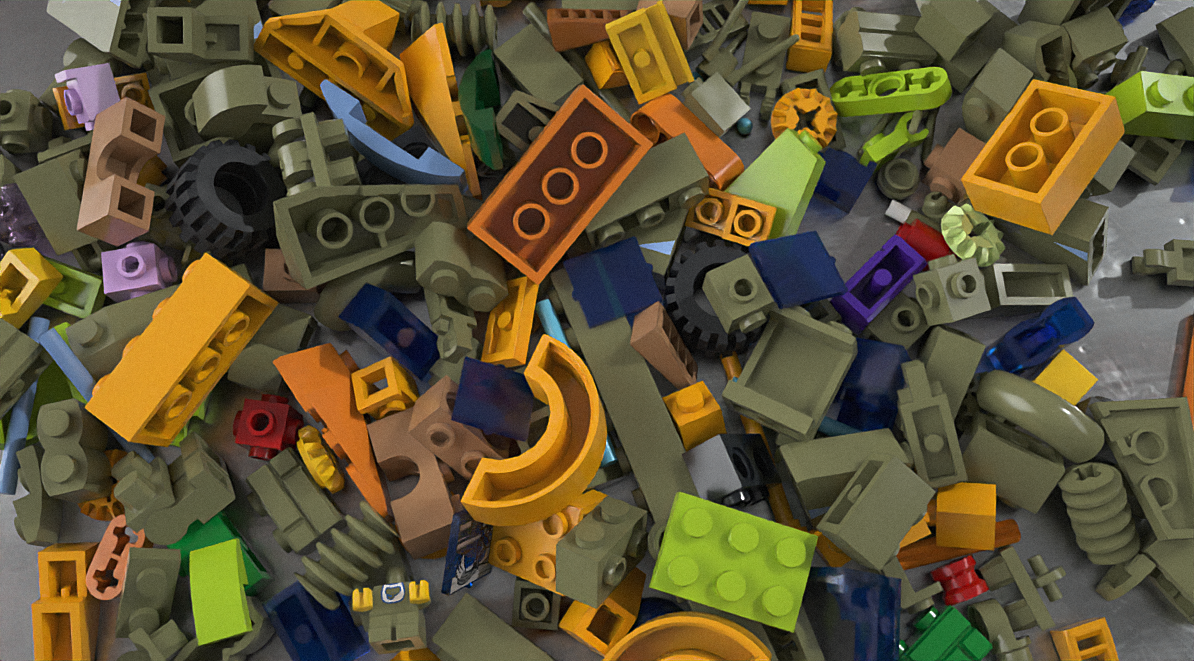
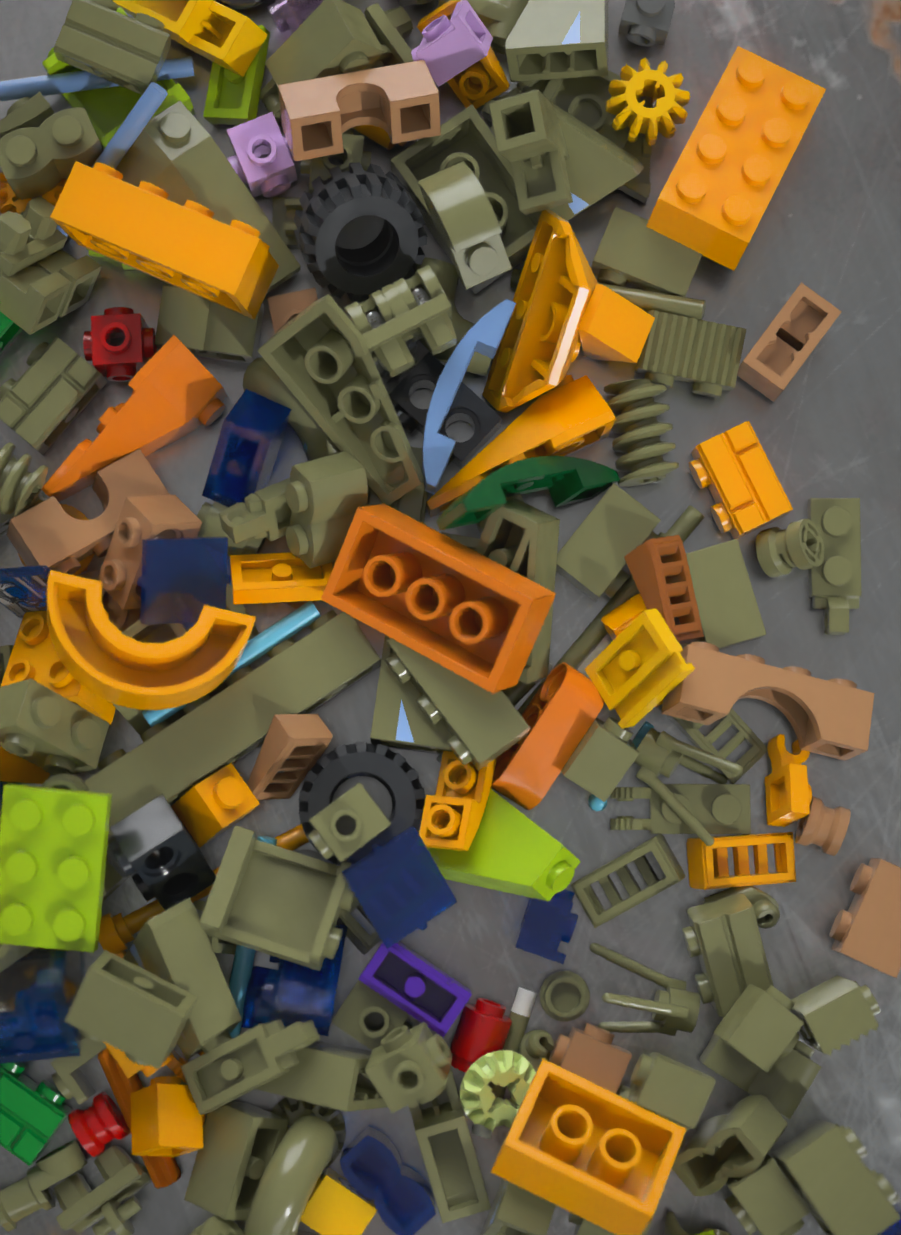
camera: 75 degrees right, 10 degrees up
yellow gear [297,425,345,494] -> none
light orange brick [351,356,419,421] -> none
clear blue piece [563,236,662,329] -> none
light orange gear [771,88,838,150] -> none
lime beam [829,67,952,117] -> none
lime plate [856,112,929,179] -> none

